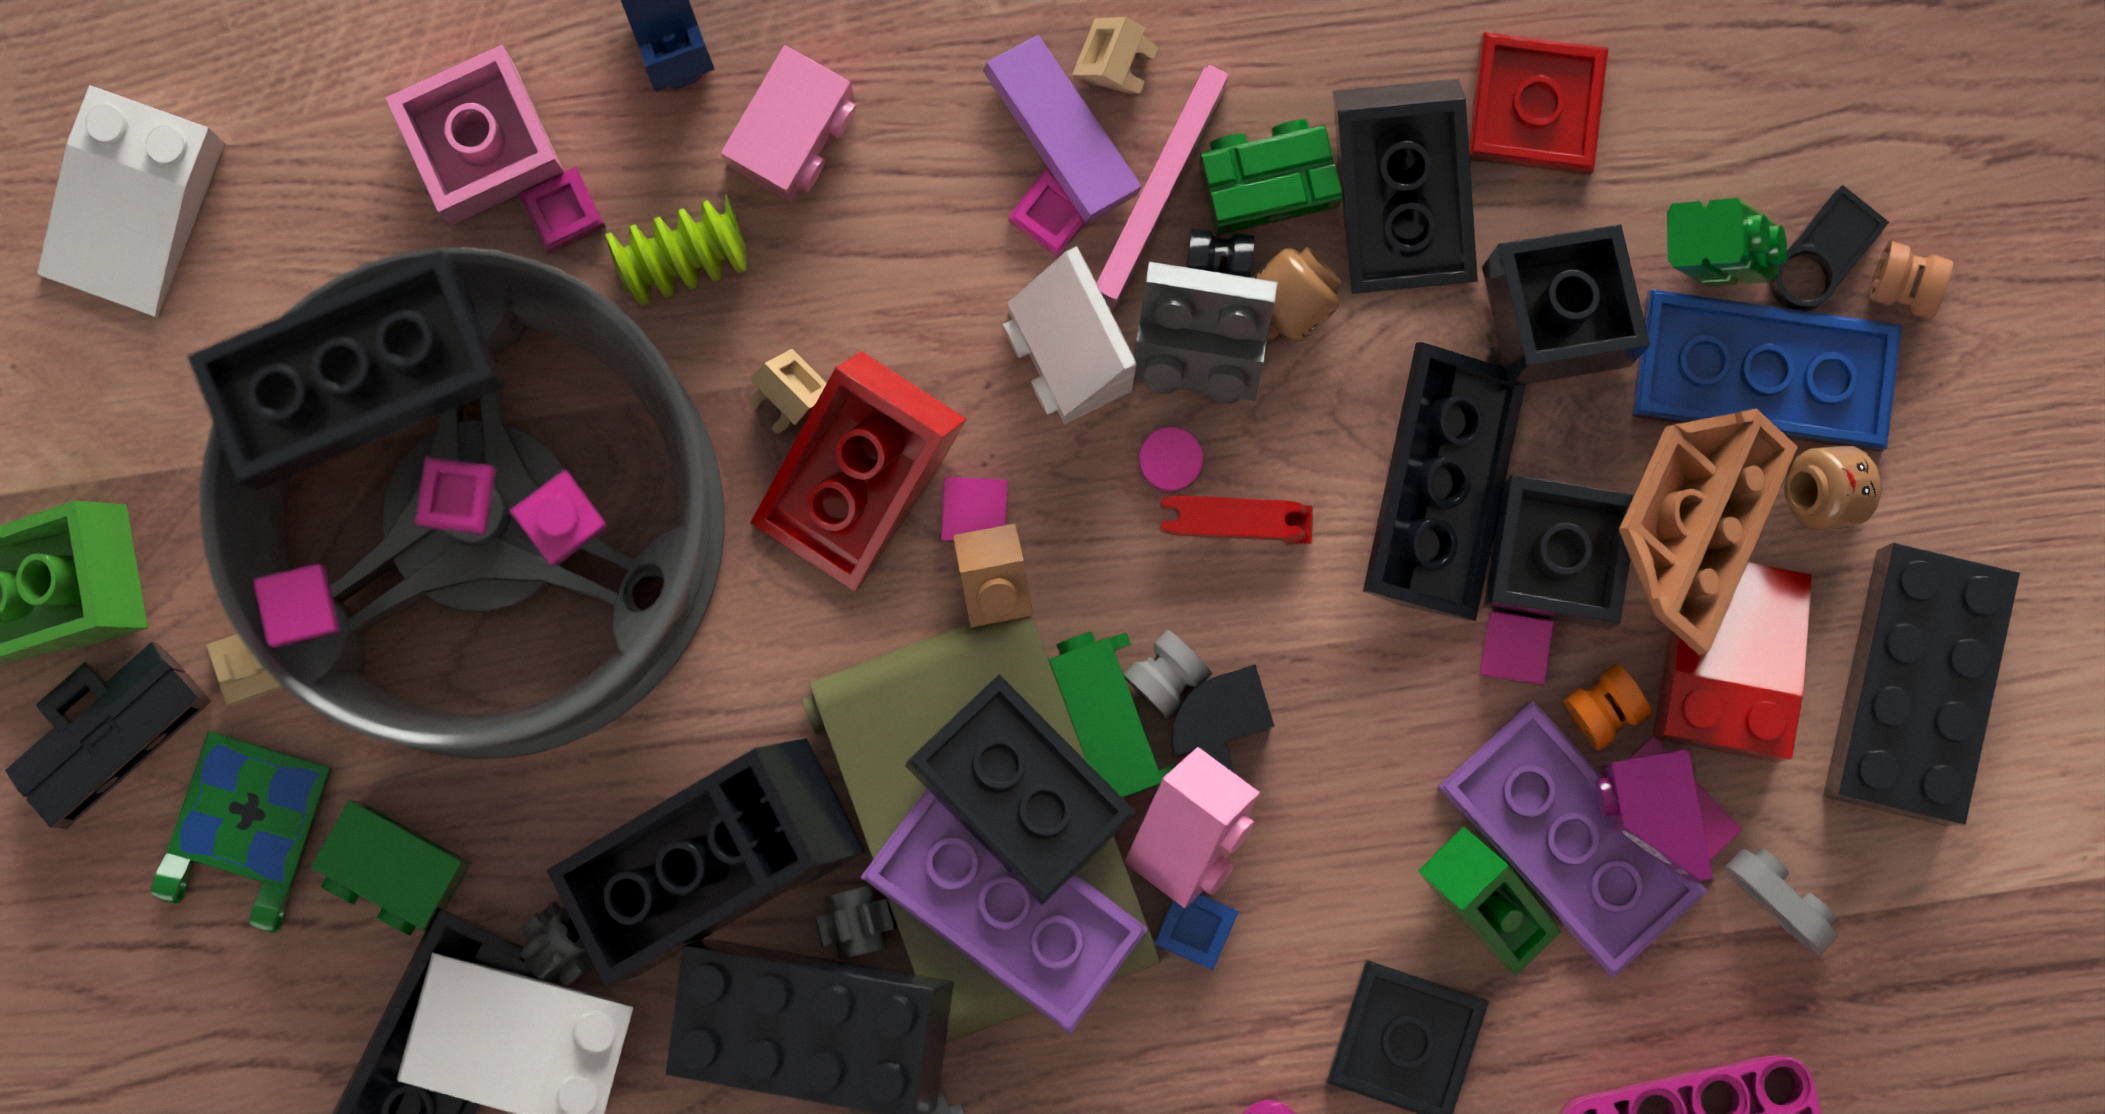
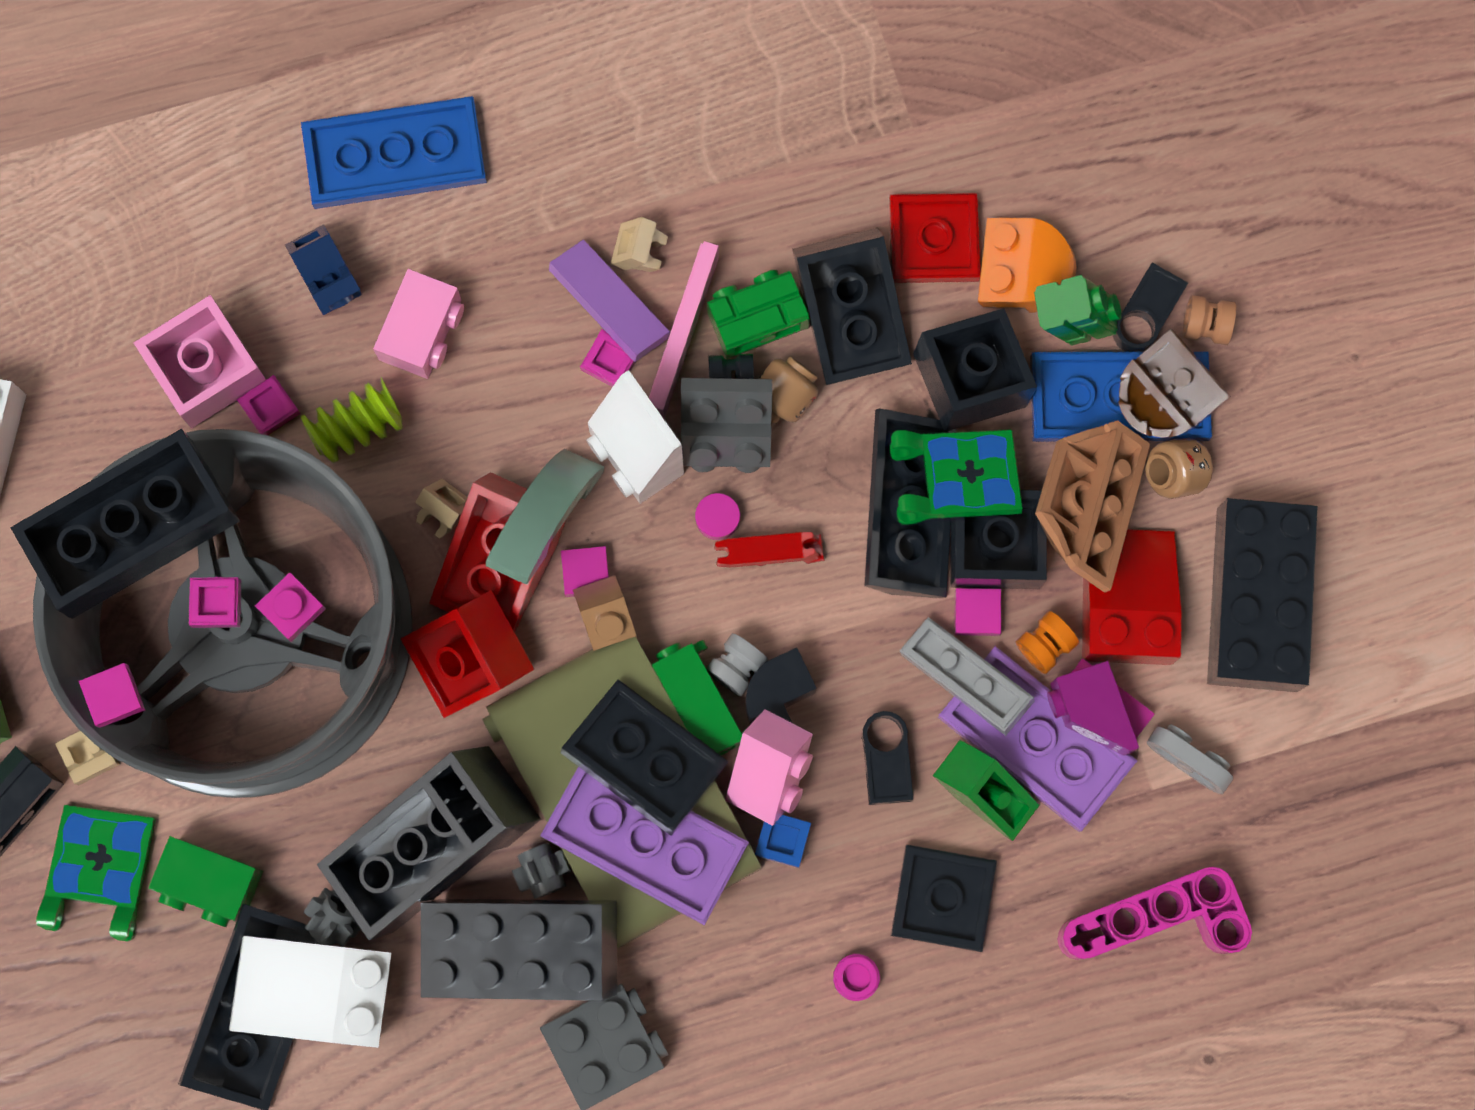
camera: 10 degrees left, 5 degrees down
none -> red slope [401,590,535,718]
none -> sand green slope [485,449,605,585]
none -> black piece [861,711,913,805]
none -> green flag [890,430,1022,525]
none -> light grey tile [900,617,1035,736]
none -> orange slope [978,218,1077,313]
none -> slope [1118,329,1231,438]

